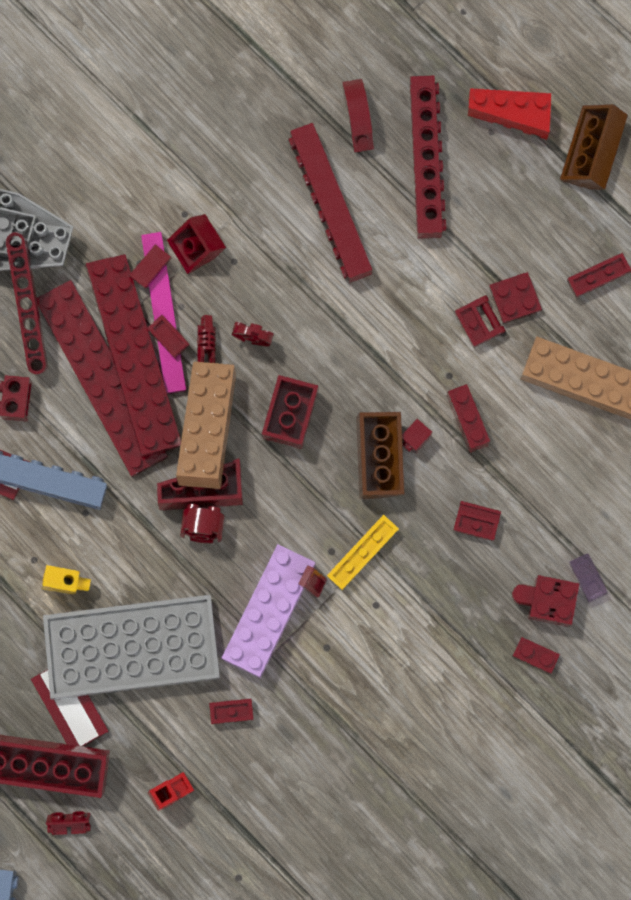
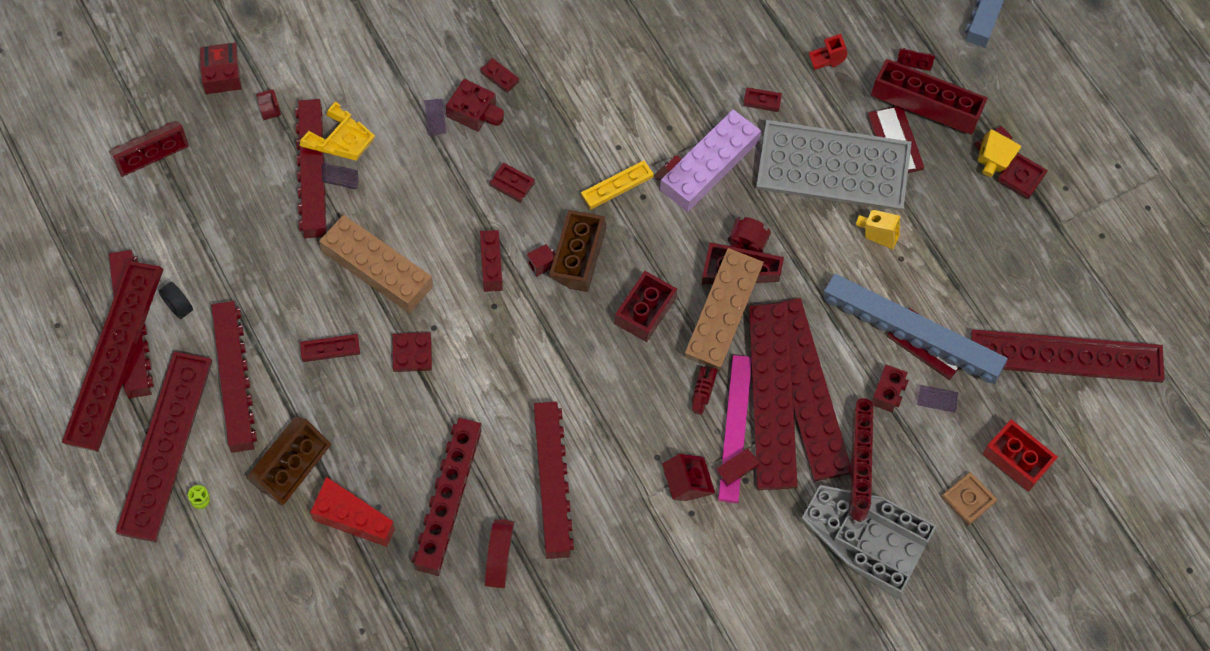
camera: 170 degrees left, 15 degrees down
dark red tile [147,315,190,359] -> none
dark red plate [232,322,274,347] -> none
dark red plate [454,295,506,348] -> none

